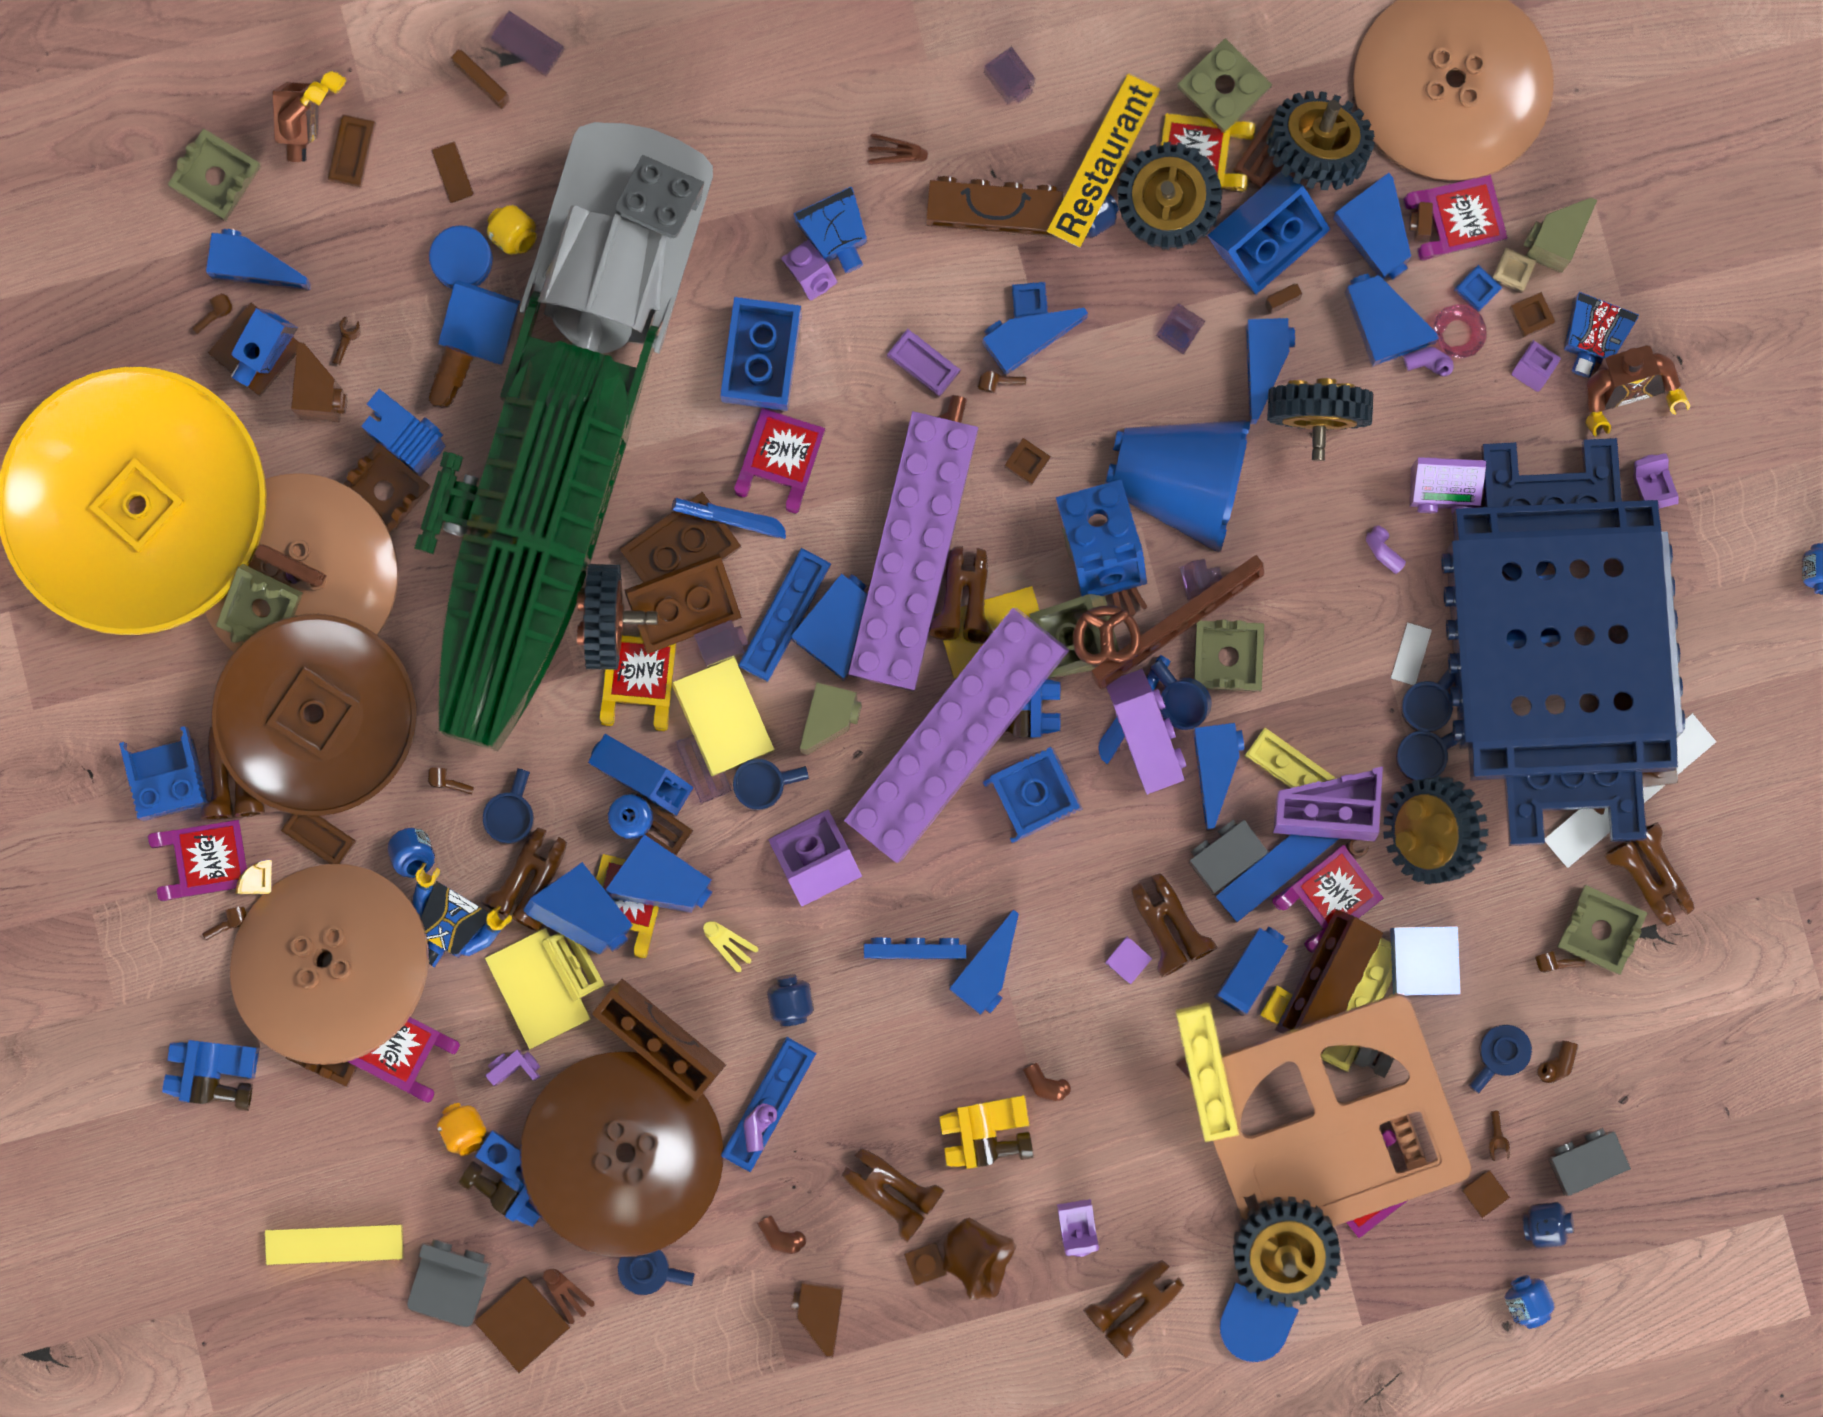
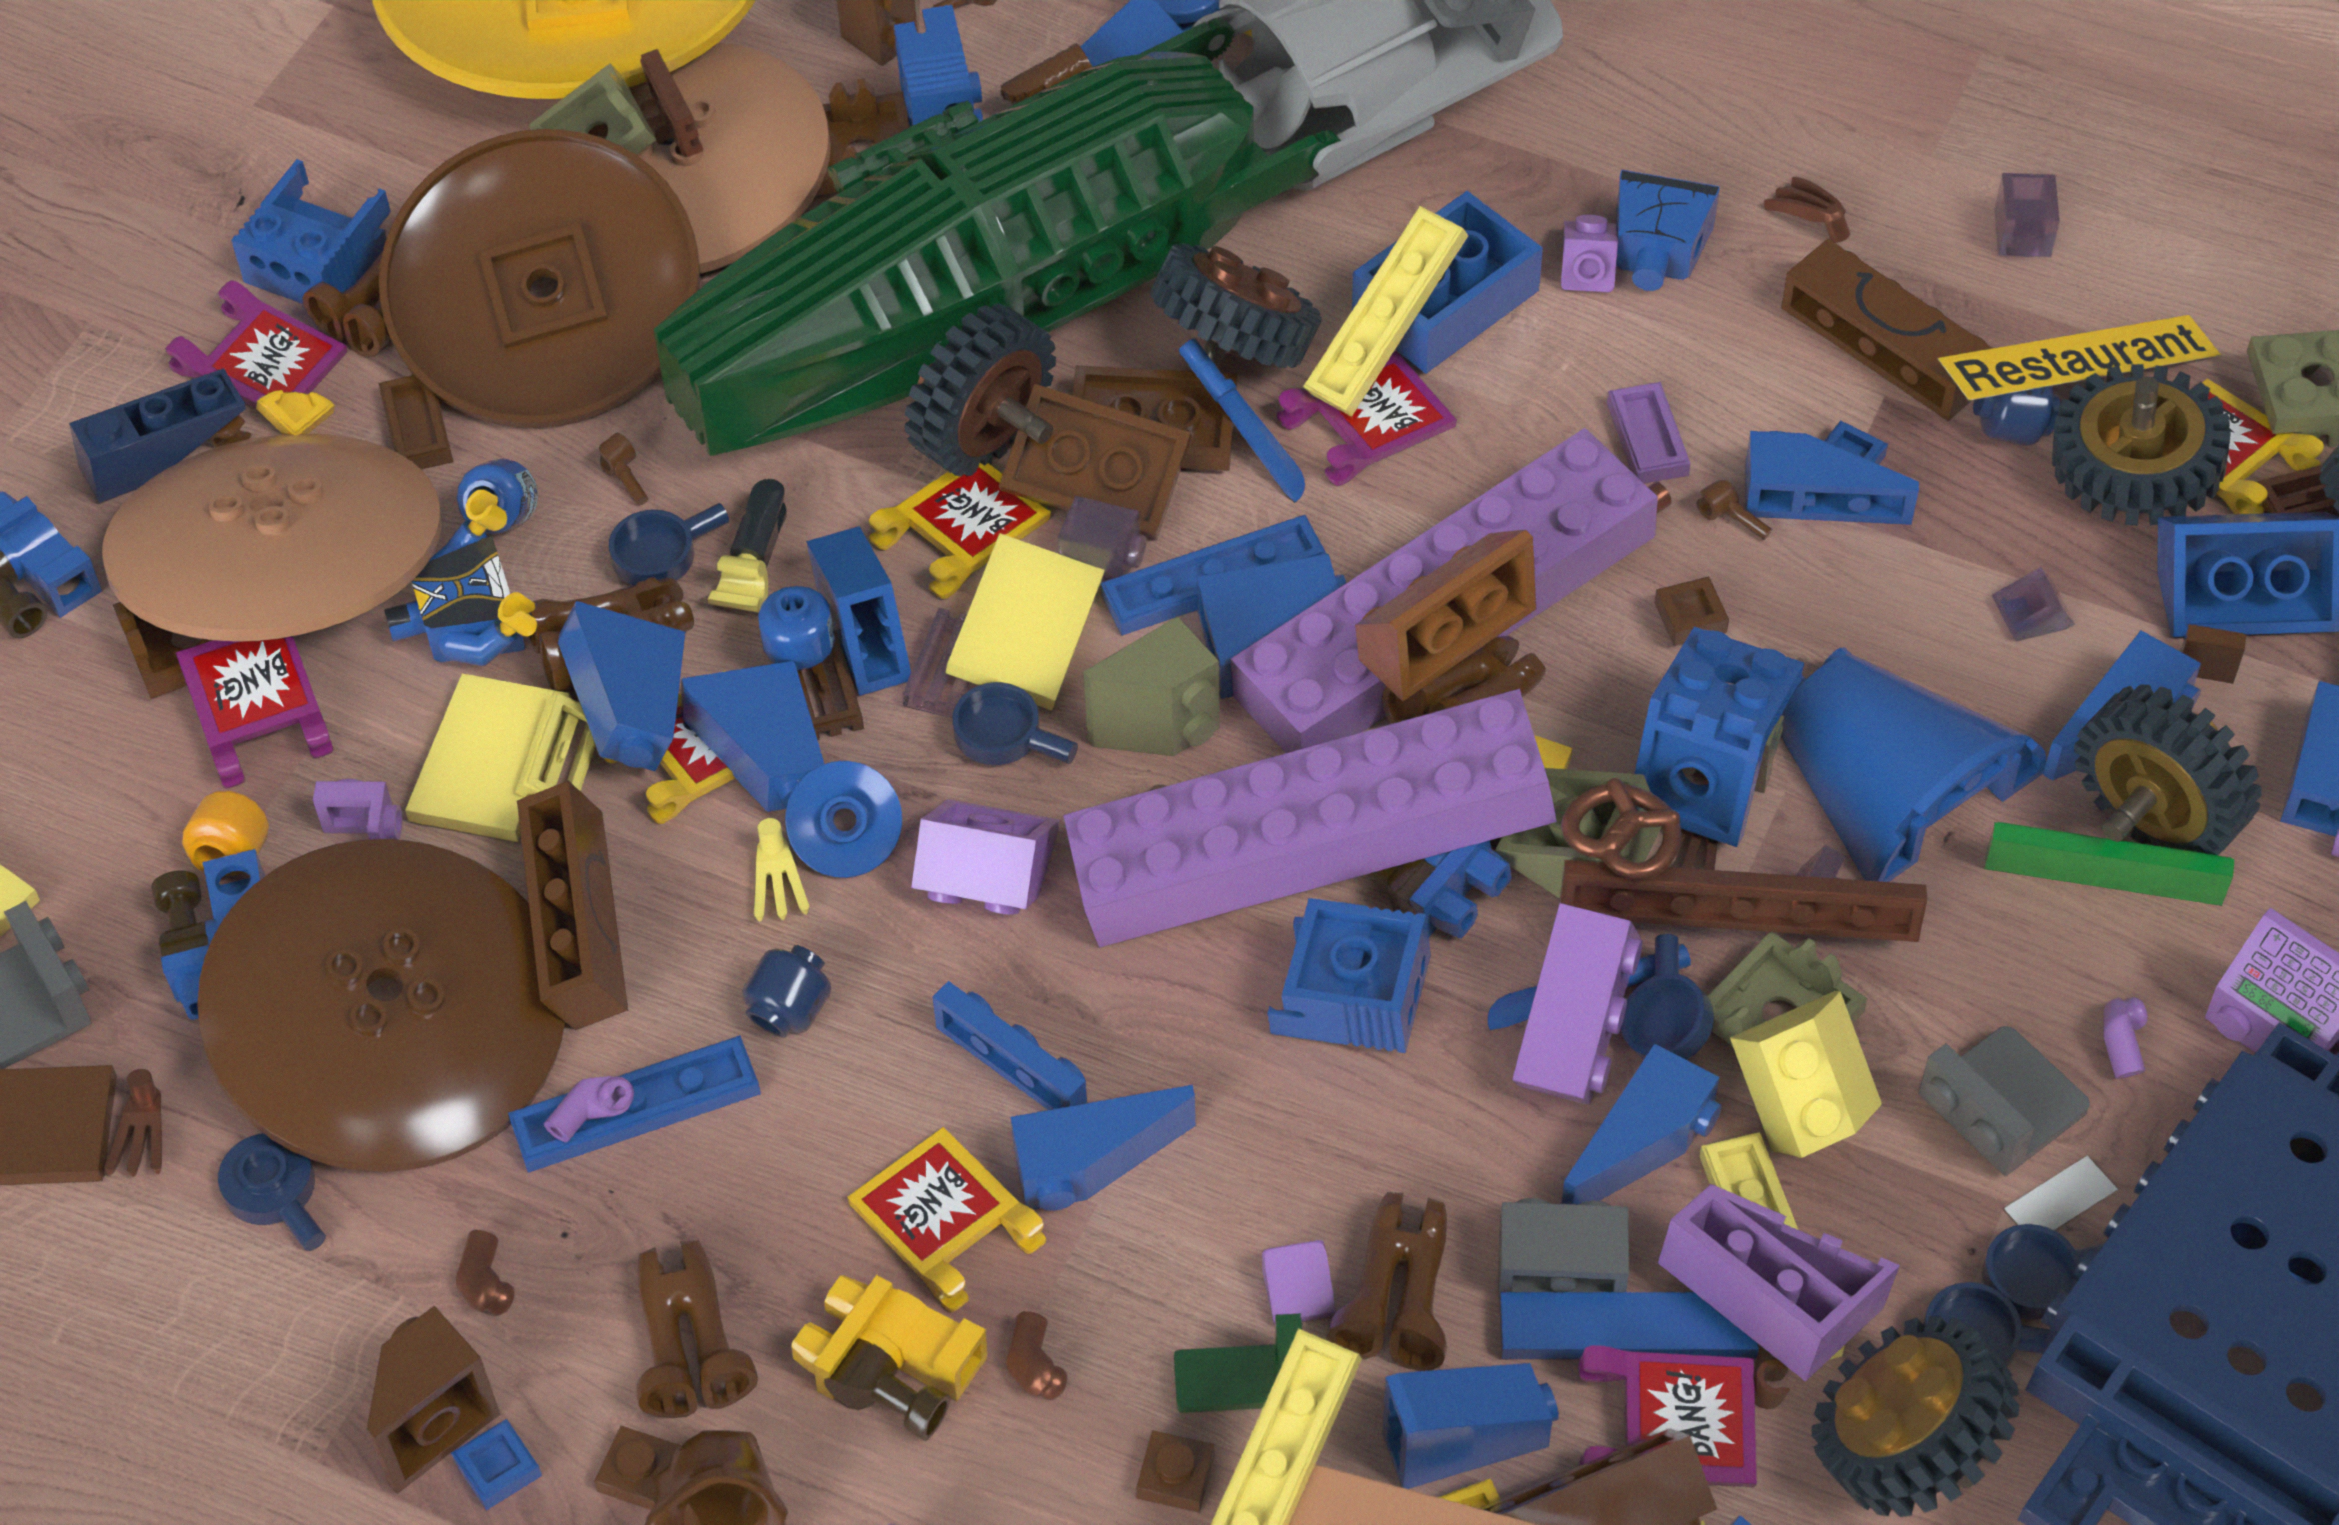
camera: 40 degrees right, 30 degrees down
none -> dark blue slope [69,368,246,503]
none -> blue tile [451,1419,542,1511]
none -> piece [708,479,787,613]
none -> blue dish [785,761,902,878]
none -> flag [847,1127,1047,1312]
none -> reddish brown plate [1136,1430,1215,1513]
none -> black wheel [1150,243,1322,368]
none -> dark green bracket [1174,1313,1302,1413]
none -> light yellow tile [1303,206,1468,417]
none -> dark orange slope [1355,530,1536,701]
none -> light yellow slope [1730,991,1882,1158]
none -> dark grey bracket [1918,1026,2090,1177]
none -> green tile [1984,822,2235,906]

